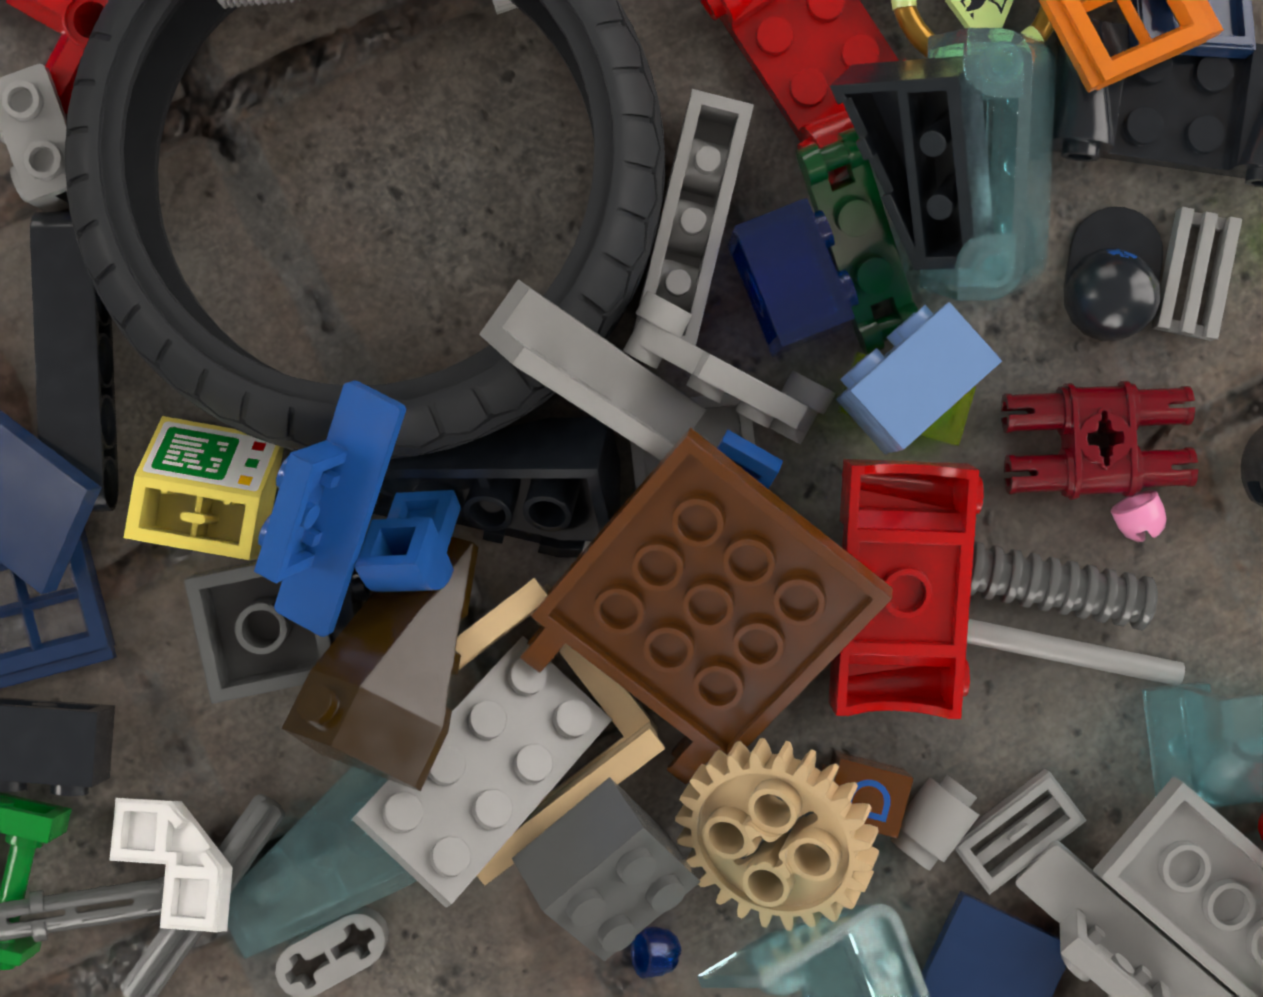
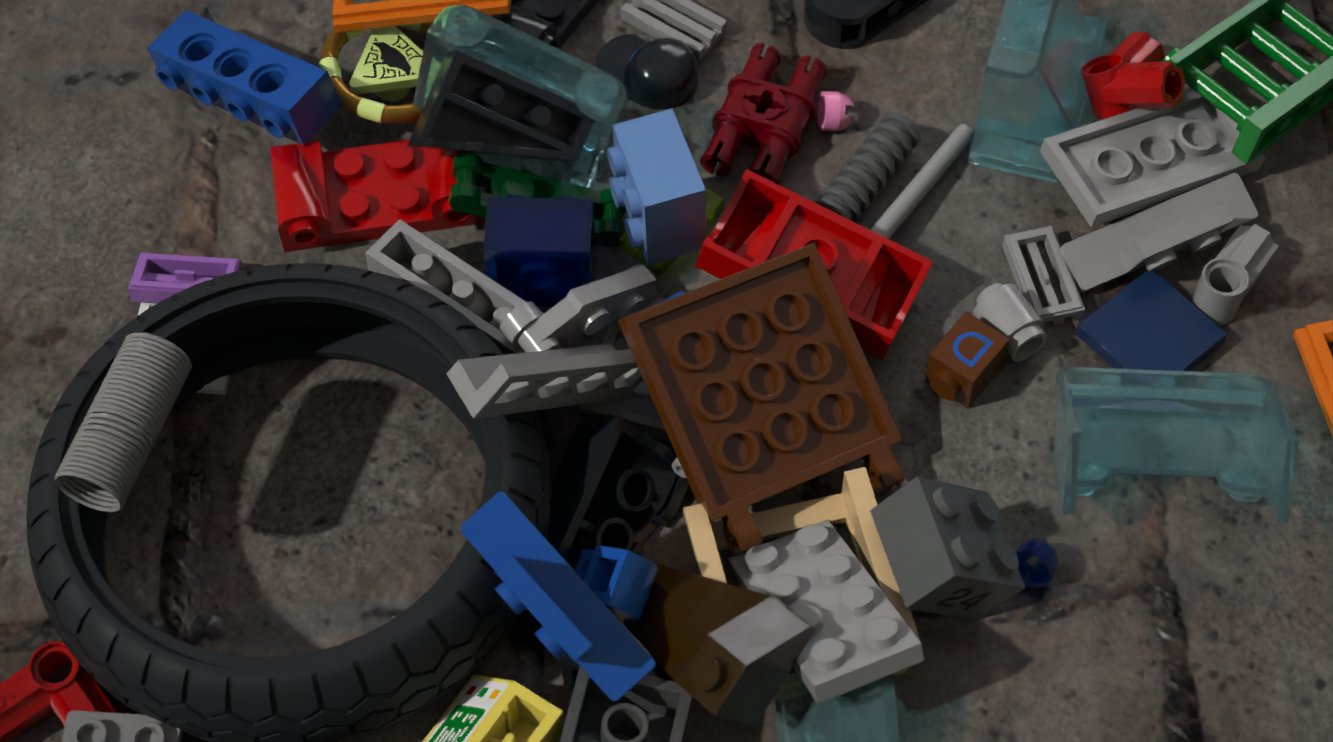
camera: 65 degrees left, 30 degrees down
tan gear [675,738,879,931] -> none

